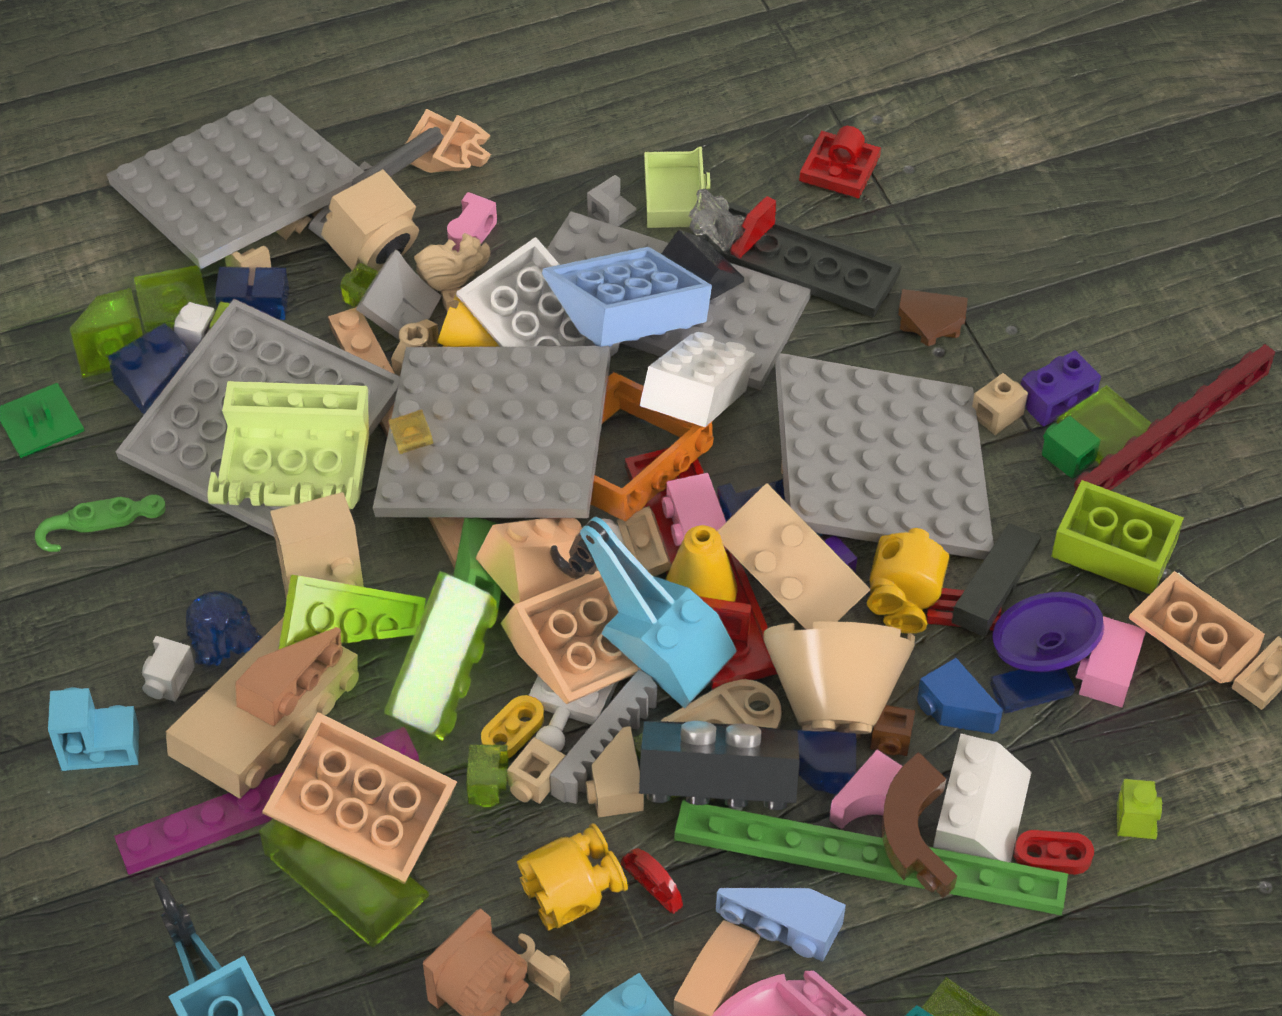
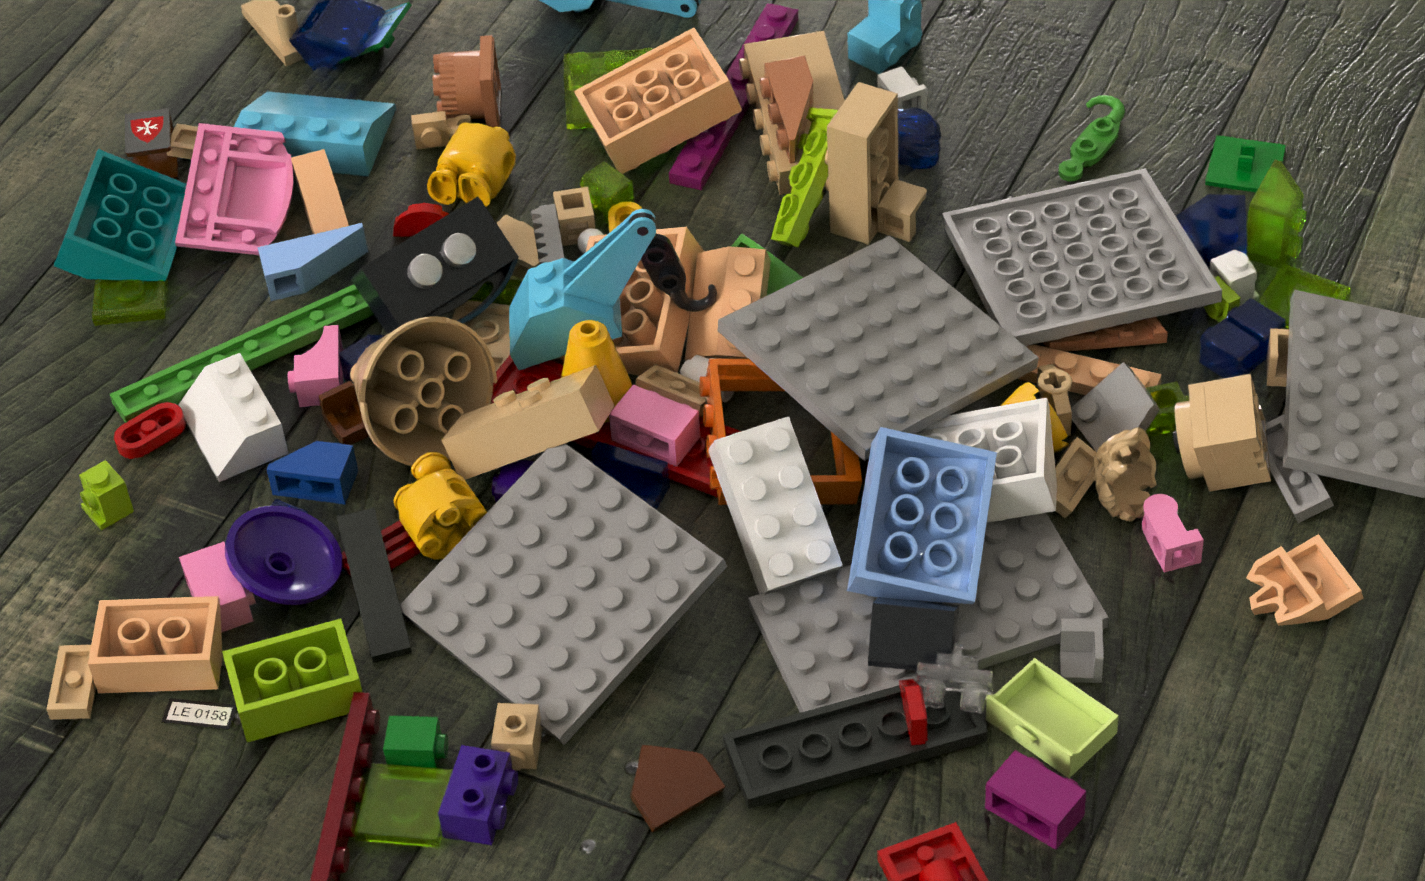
camera: 140 degrees right, 5 degrees down
yellowish green slope [208,381,369,509] -> none
dark grey axle [352,127,444,186] -> none
clear neon green slope [384,571,498,741] -> none
clear yellow plate [388,409,434,454] -> none
red tile [699,596,752,641] -> none
reddish brown arch [882,752,957,898] -> none
none -> magenta brick [985,750,1086,850]

